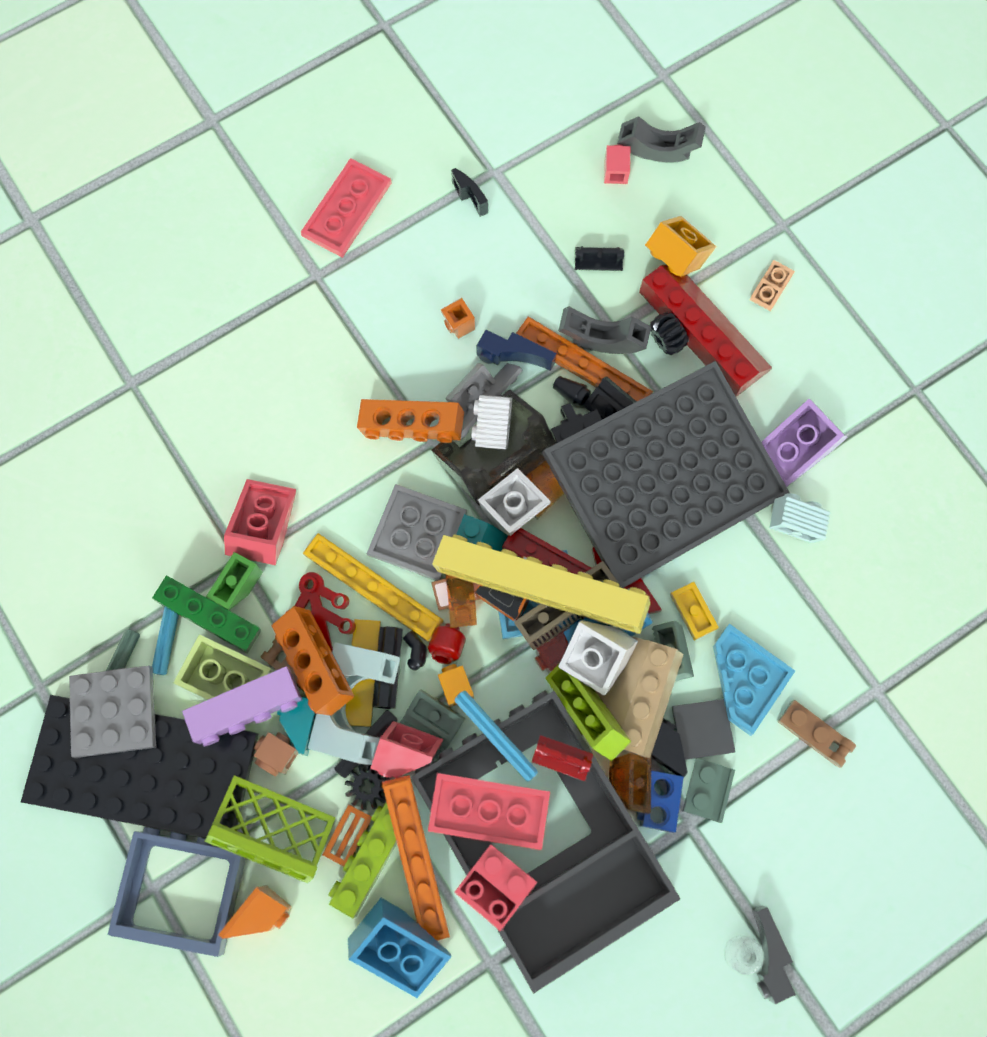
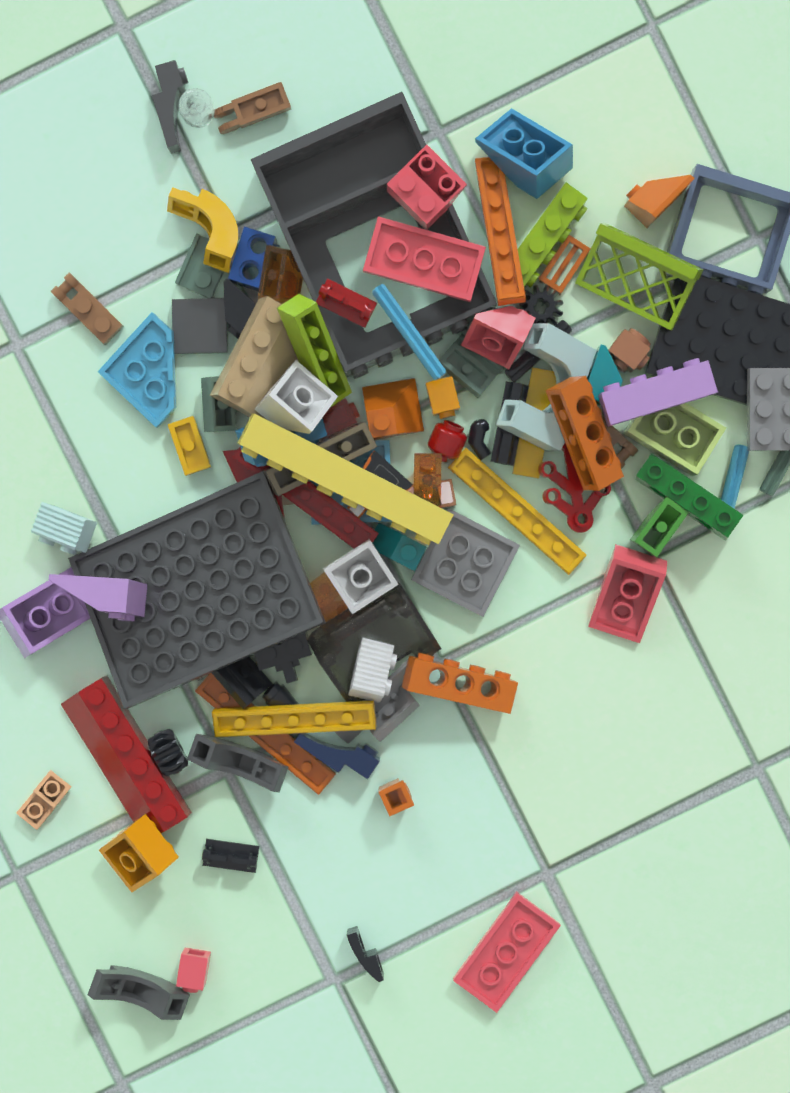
camera: 170 degrees left, 15 degrees up
none -> lavender slope [48,574,147,621]
none -> yellow arch [167,187,238,273]
none -> medium nougat hinge [212,82,292,134]
none -> yellow tile [212,700,377,737]
none -> orange slope [362,378,424,440]

